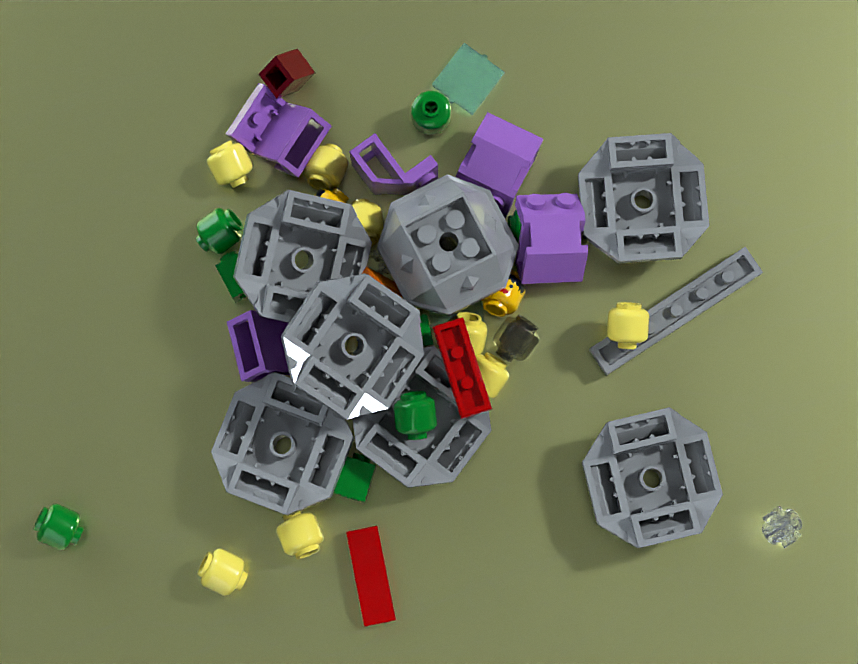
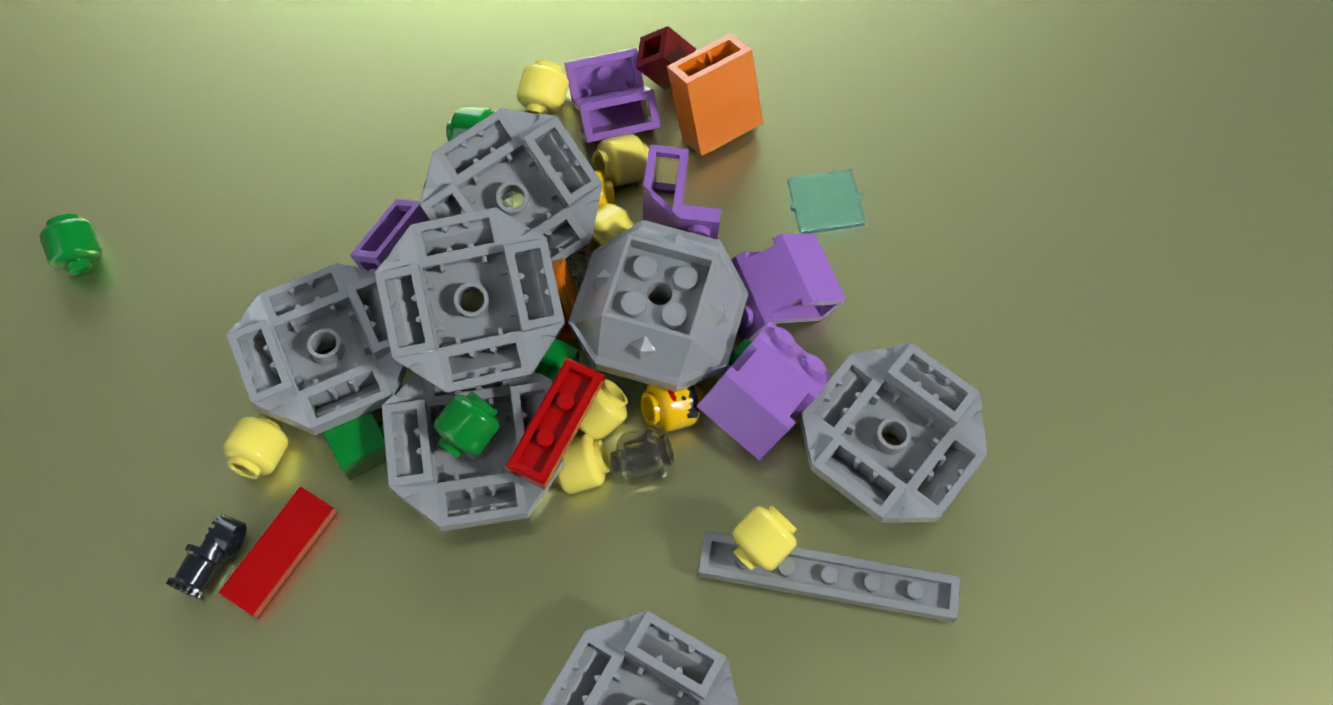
camera: 40 degrees right, 15 degrees down
light yellow head [197,549,248,596] -> none
green head [411,91,451,135] -> none
none -> black connector [165,514,247,600]
none -> orange brick [667,33,763,156]

